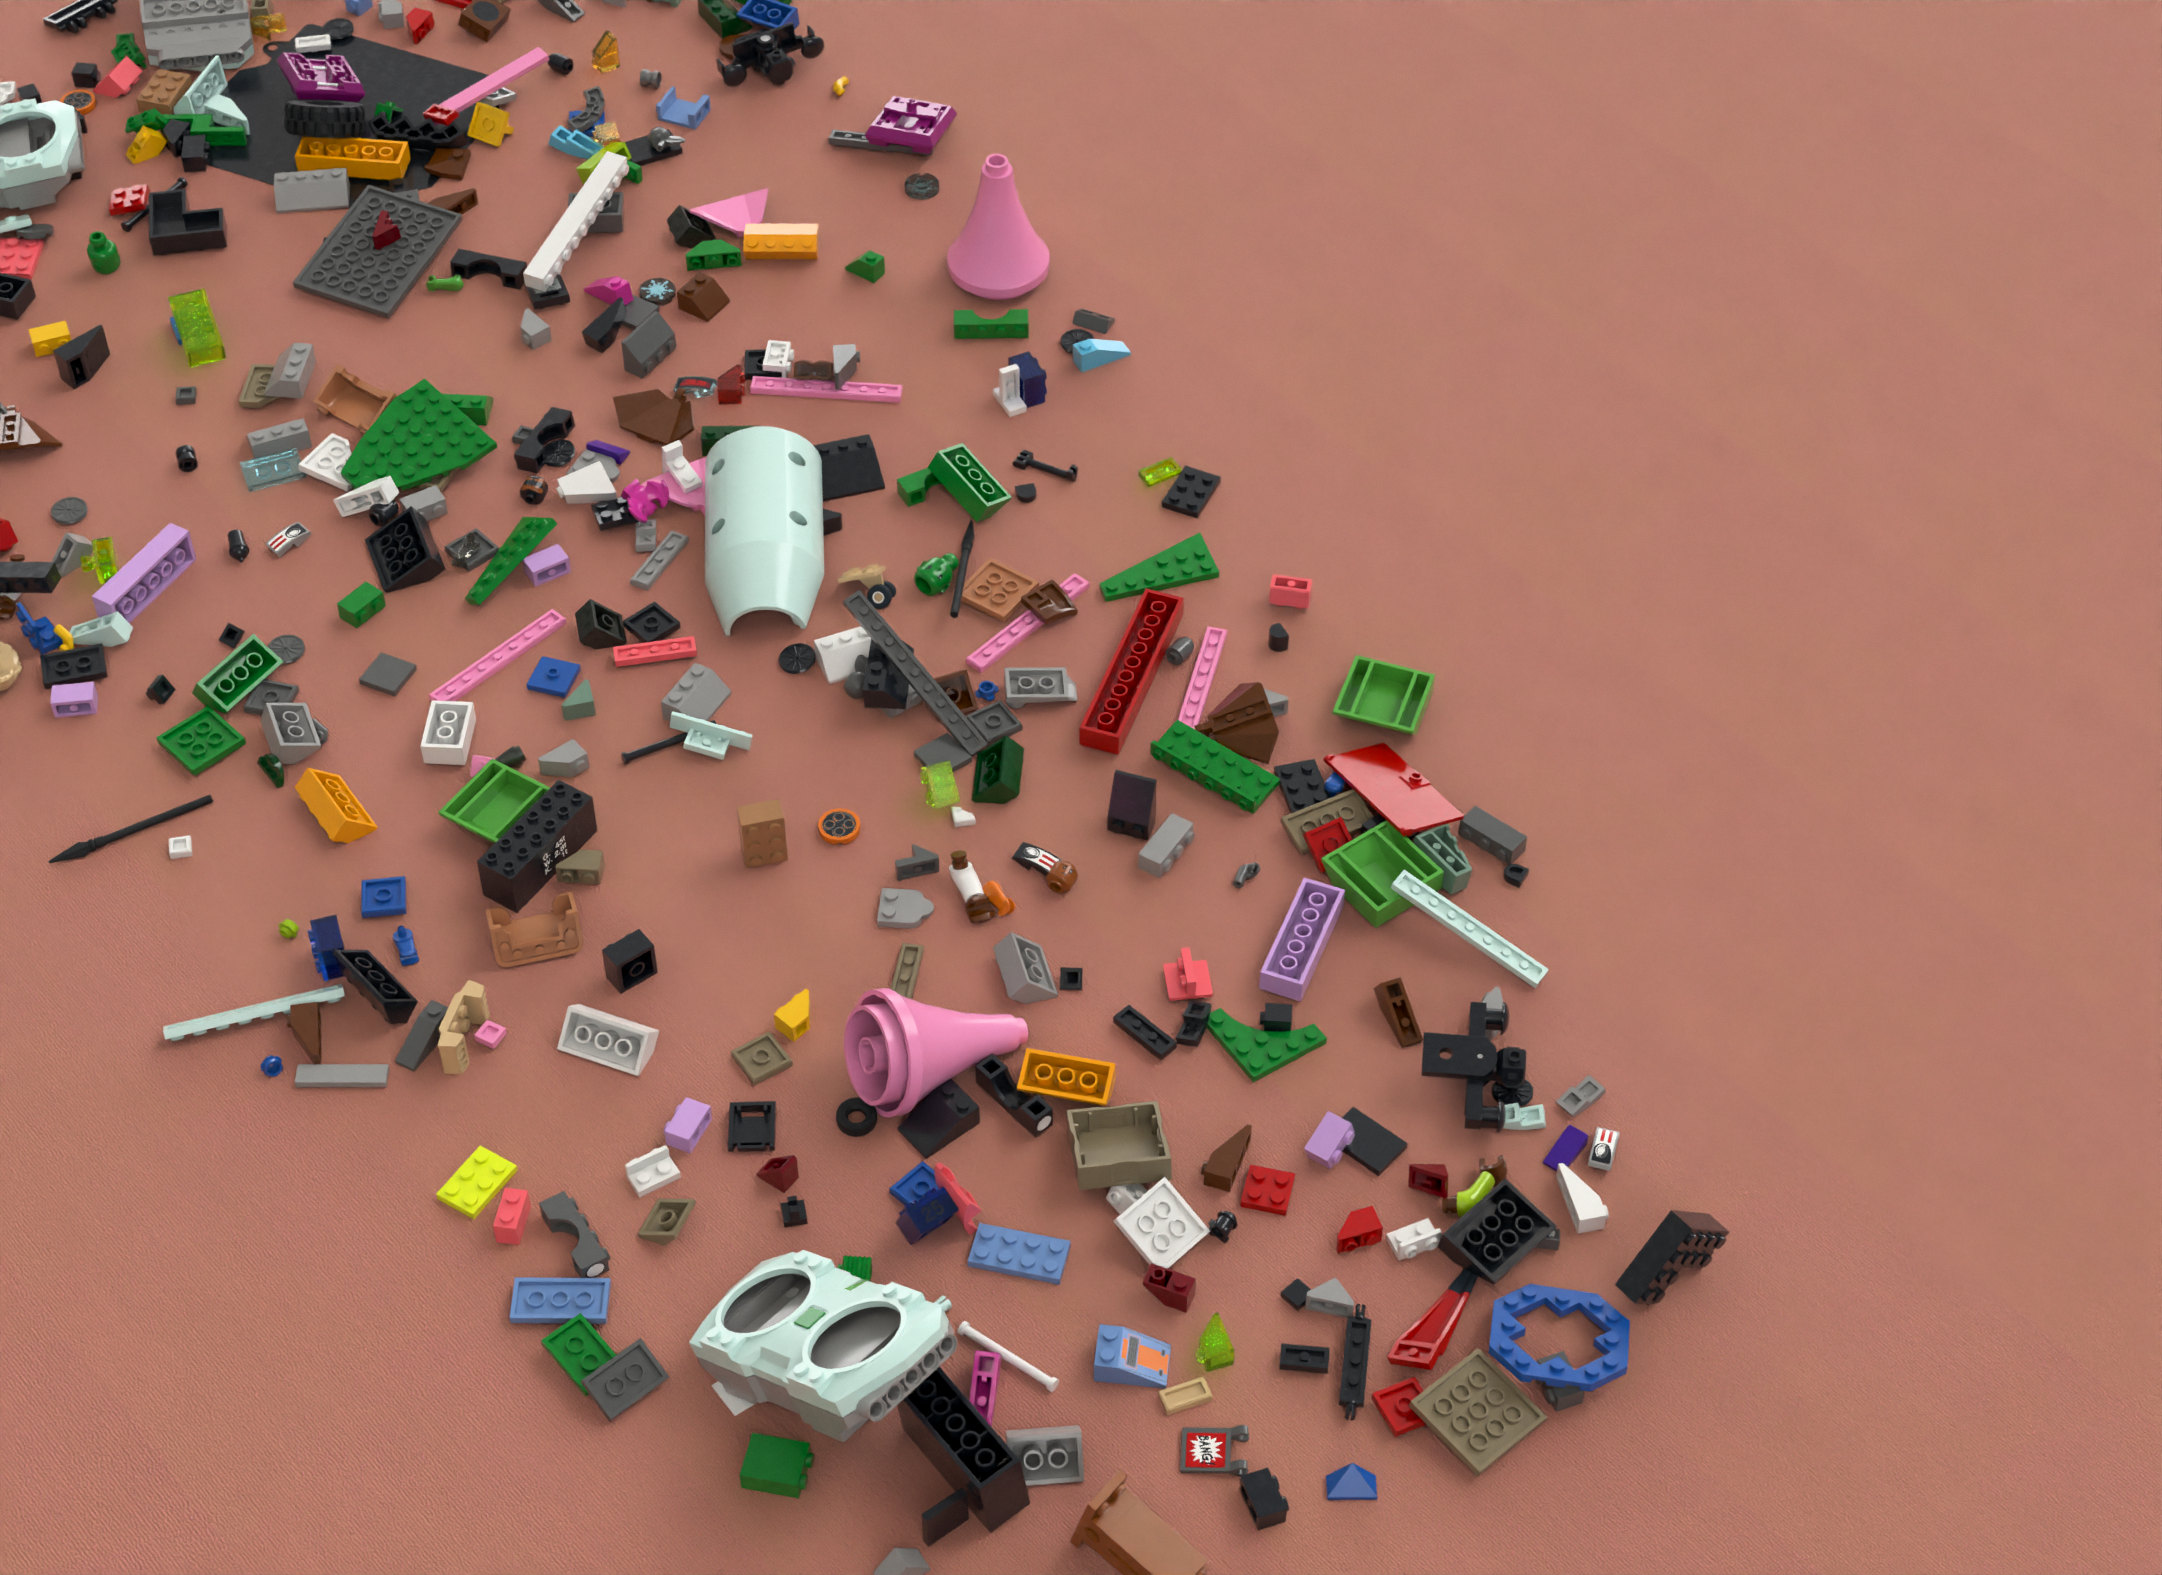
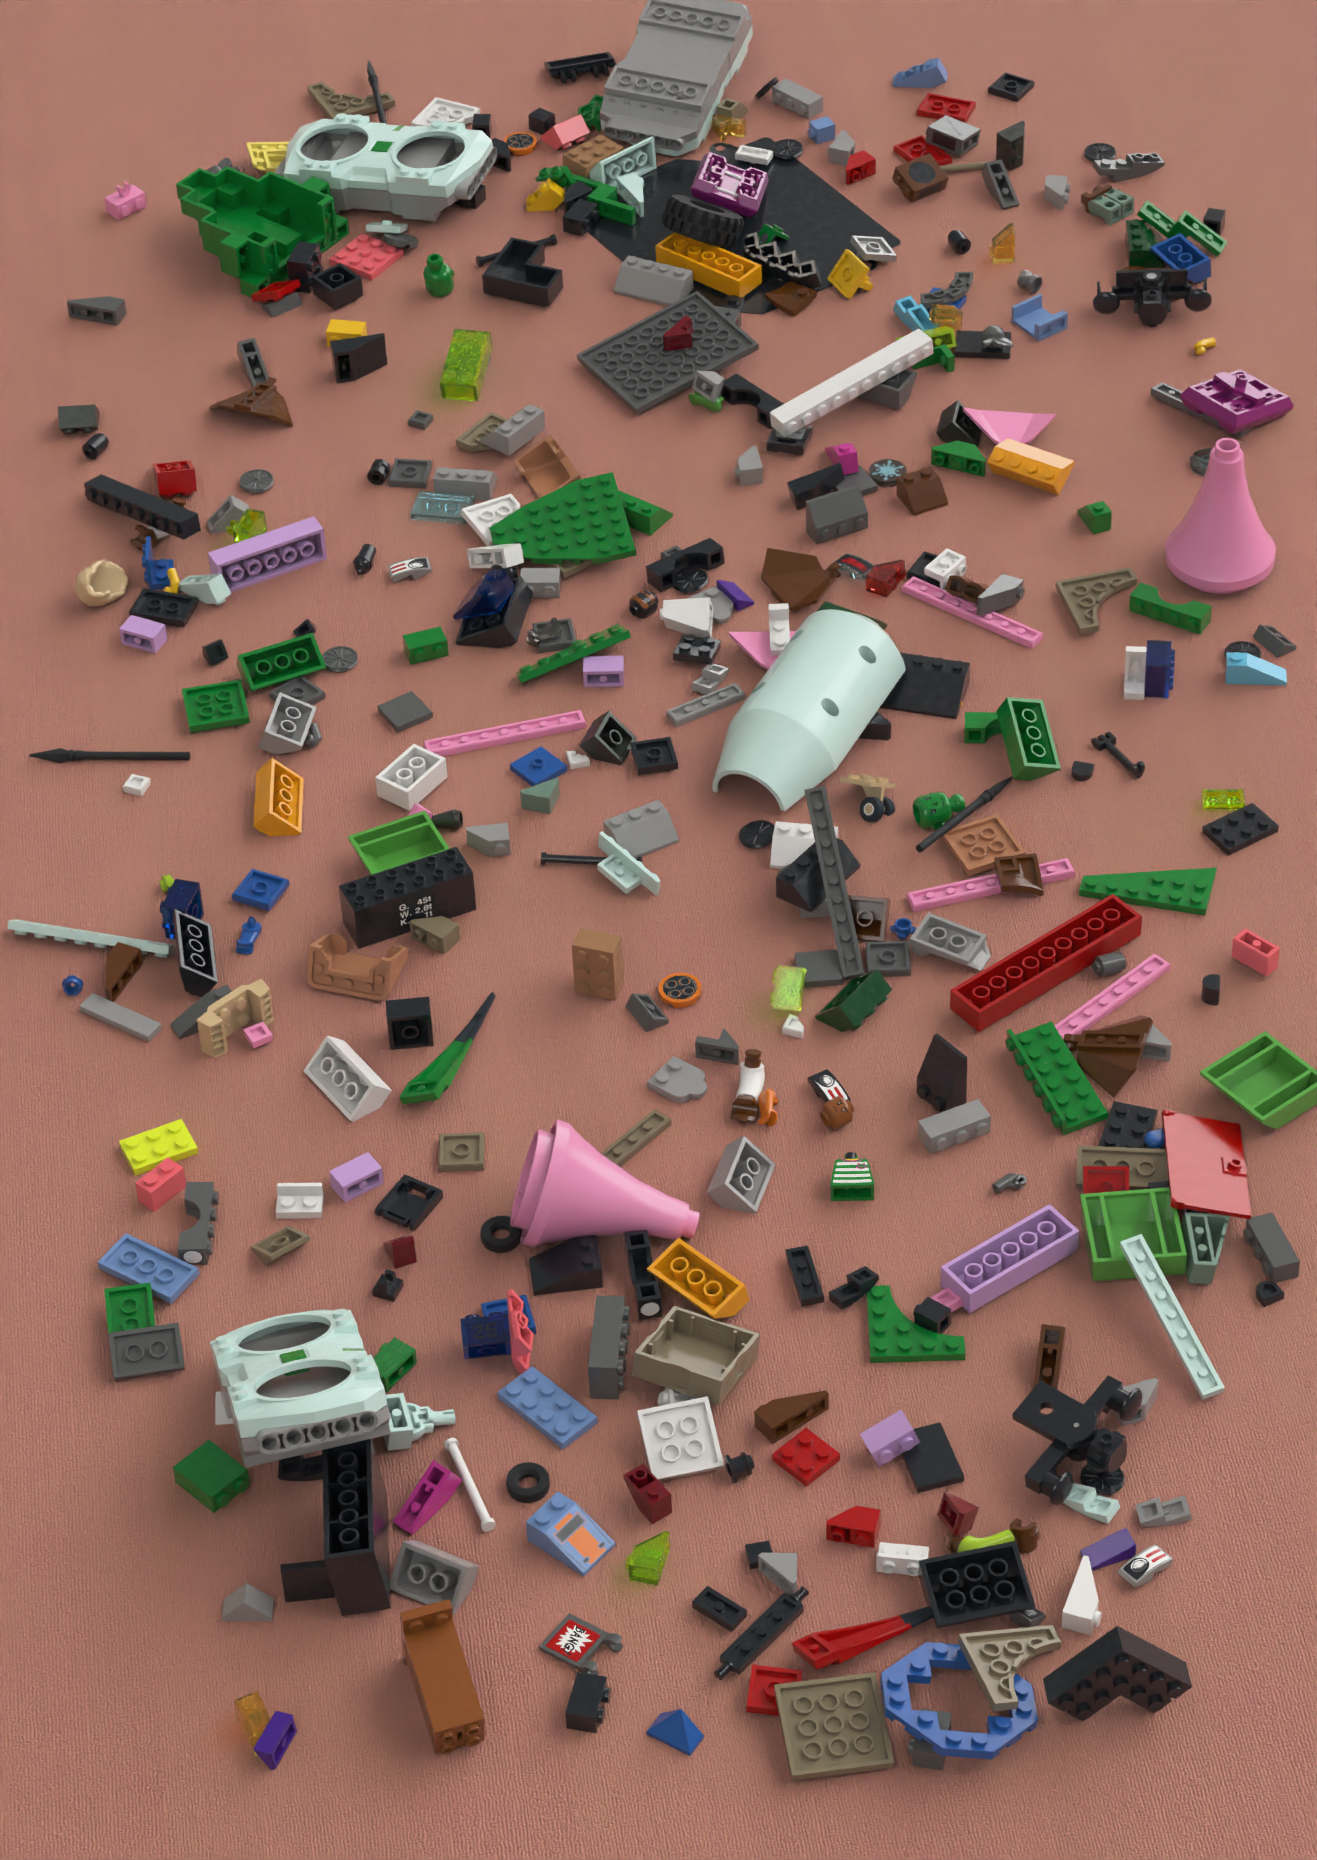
camera: 35 degrees right, 5 degrees down
red plate [109,184,149,216] -> none
dark green tile [257,754,284,788] -> none
red plate [423,104,459,126] -> none
bright pink tile [426,47,549,126] -> none
reddish brown slope [427,188,478,214] -> none
coral plate [613,636,697,667] -> none
dark pink animal [621,479,669,523] -> none
yellow slope [774,989,810,1042] -> none
black slope [1060,967,1083,990] -> none
tan tile [1158,1377,1213,1416] -> none
coral bracket [1163,948,1213,1001] -> none
none -> dark grey tile [388,458,432,489]
none -> green plate [399,992,496,1104]
none -> clear blue slope [452,569,515,619]
none -> black tyre [506,1462,550,1503]
none -> white tile [566,751,590,770]
none -> dark grey brick [588,1295,630,1400]
none -> dark grey slope [626,994,669,1032]
none -> light grey slope [692,371,724,402]
none -> green torso [831,1152,874,1201]
none -> bright pink plate [930,1287,963,1312]
none -> dark tan plate [957,1625,1061,1712]
none -> dark tan plate [1056,567,1137,635]

